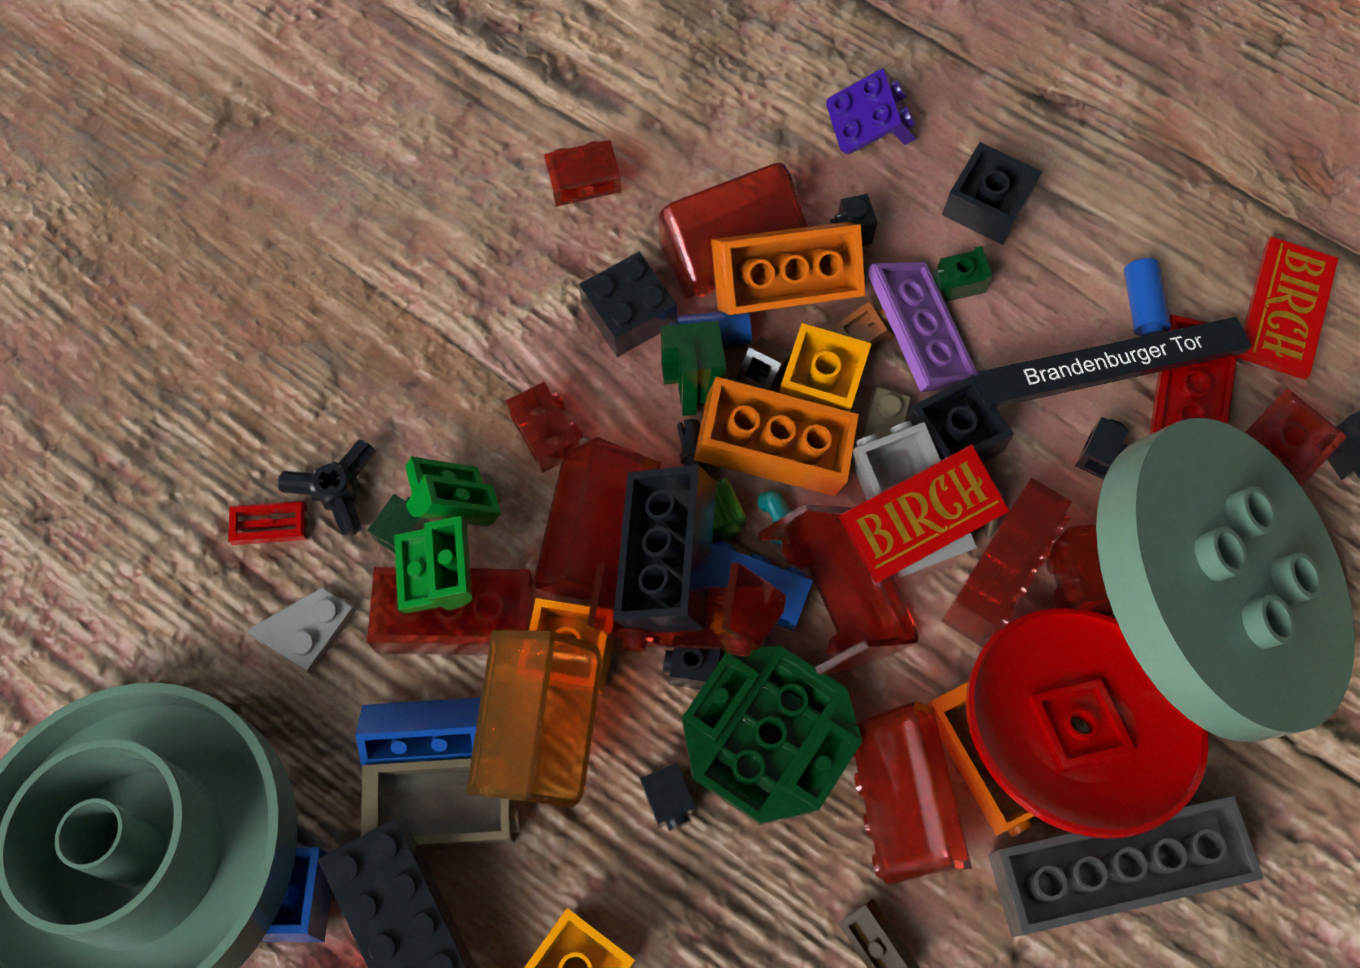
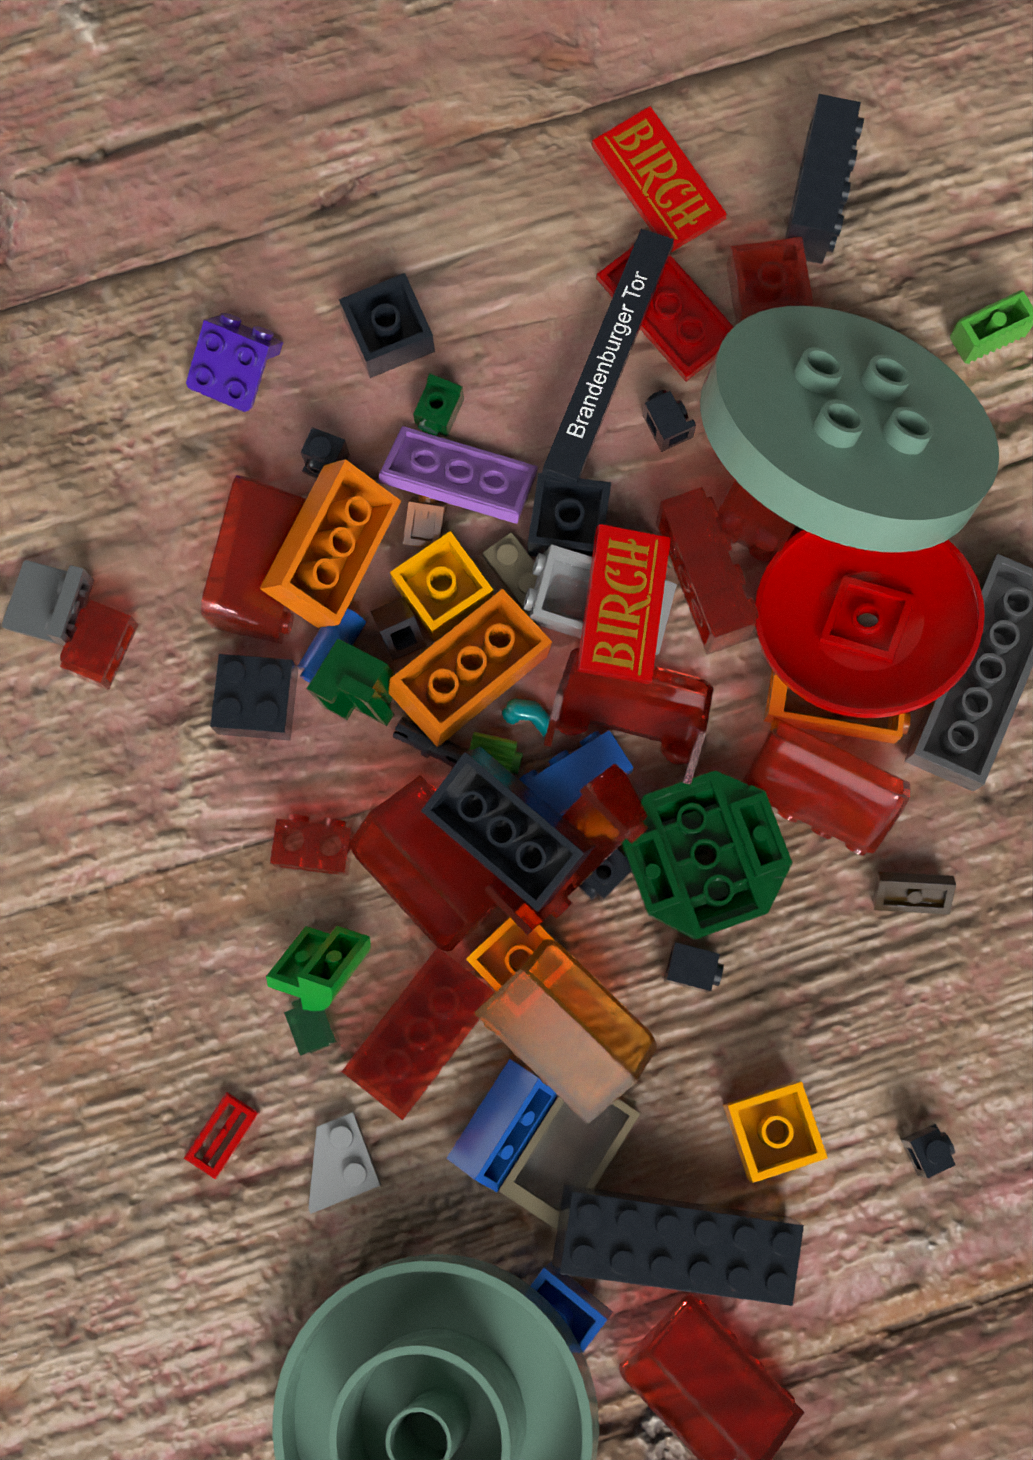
camera: 50 degrees left, 10 degrees up
black bush [278,439,376,537] -> none
green brick [394,516,473,614] -> none
blue brick [1124,258,1171,337] -> none
none -> dark grey bracket [2,560,95,648]

